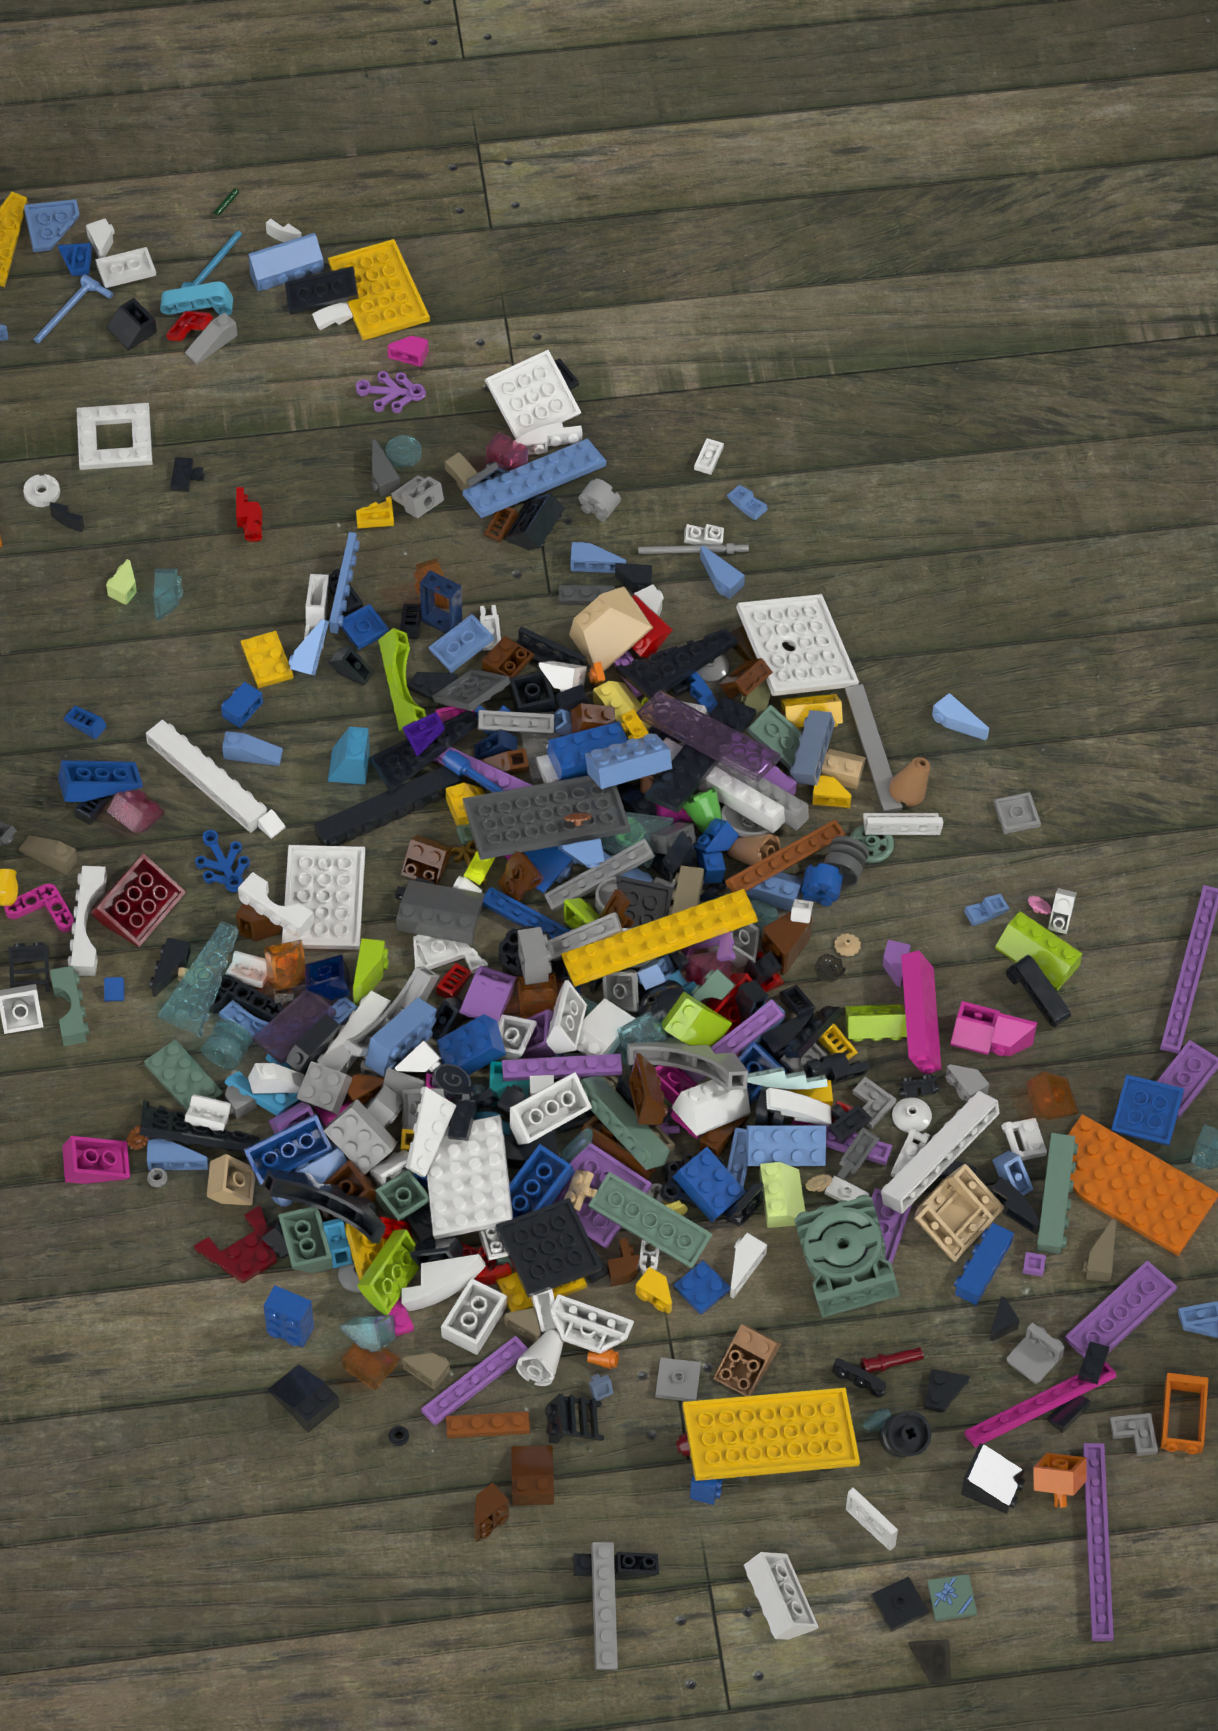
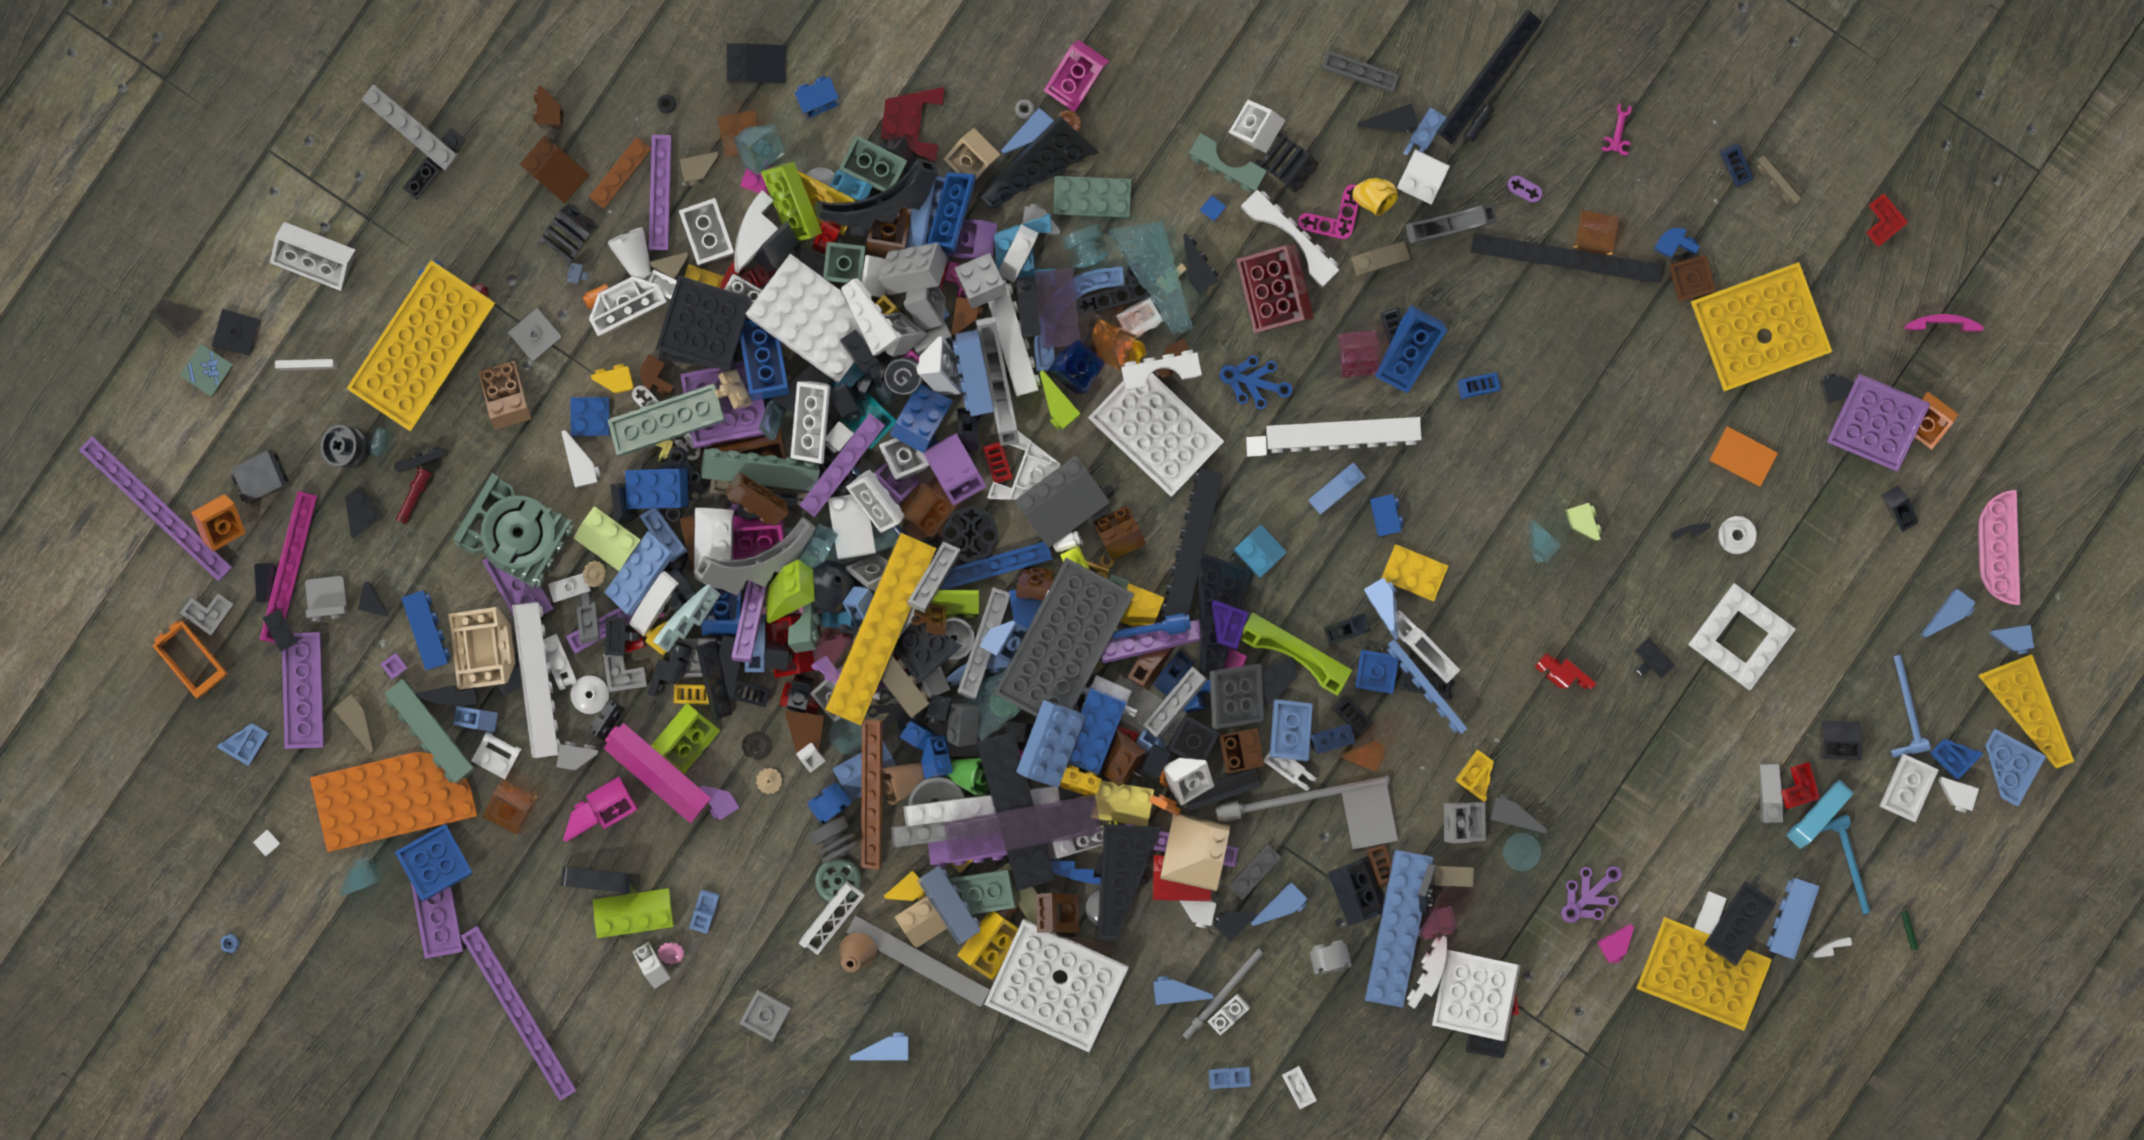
camera: 130 degrees right, 30 degrees up
white bracket [185,1094,231,1131] -> none
light grey brick [518,927,552,985] -> none
dark orange piece [565,813,591,826] -> none
none -> light grey flag [1215,775,1398,849]

